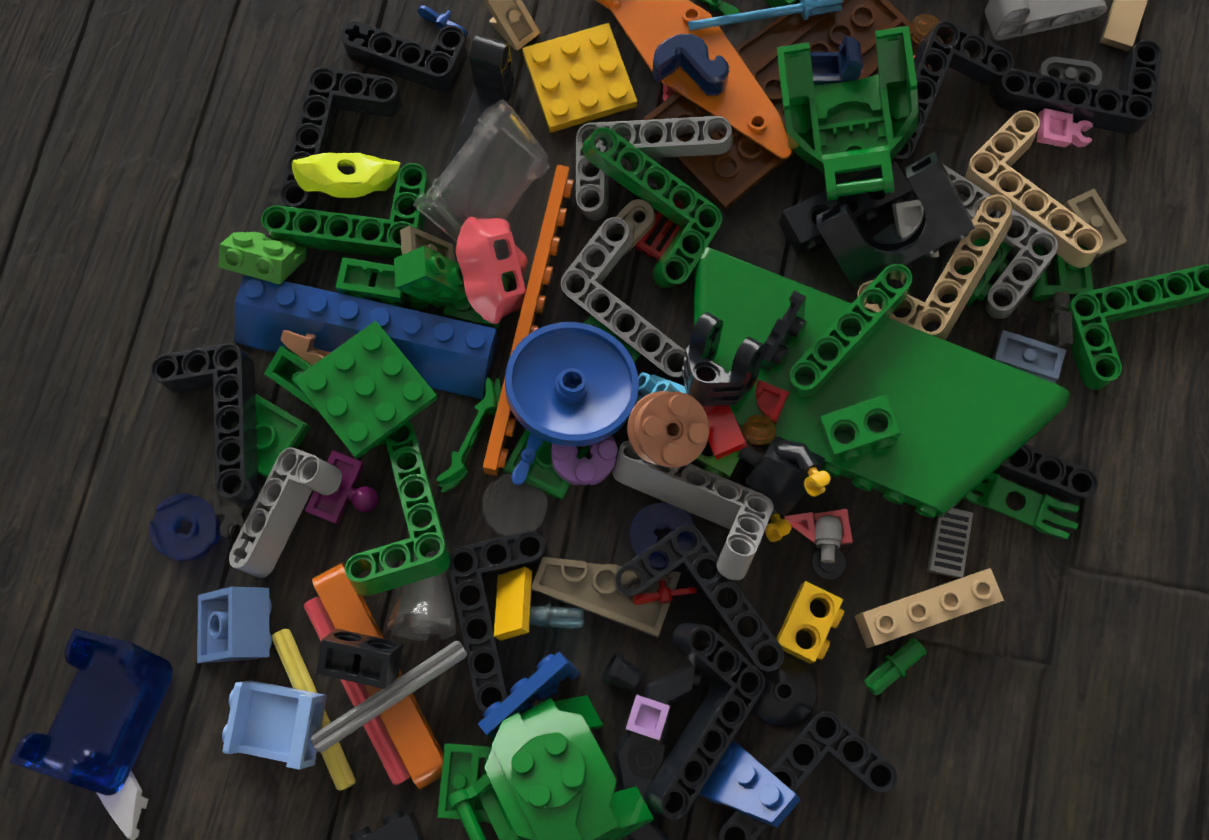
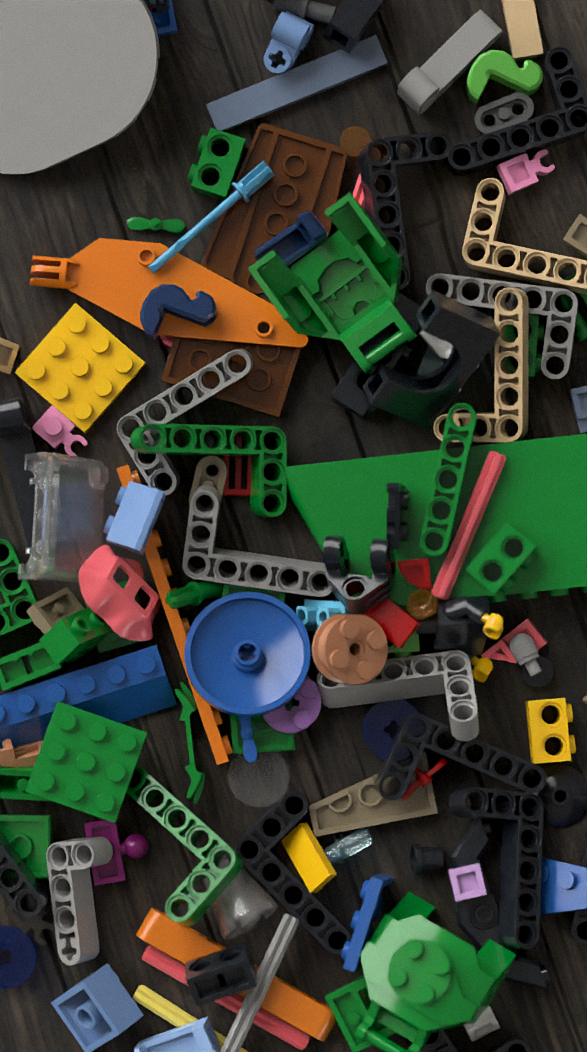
camera: 30 degrees left, 10 degrees up
none -> bright pink plate [32,405,89,459]
none -> medium blue slope [103,481,166,555]
none -> green axle [165,581,223,609]
none -> coral axle [431,451,506,600]
none -> bright green animal [466,50,543,105]

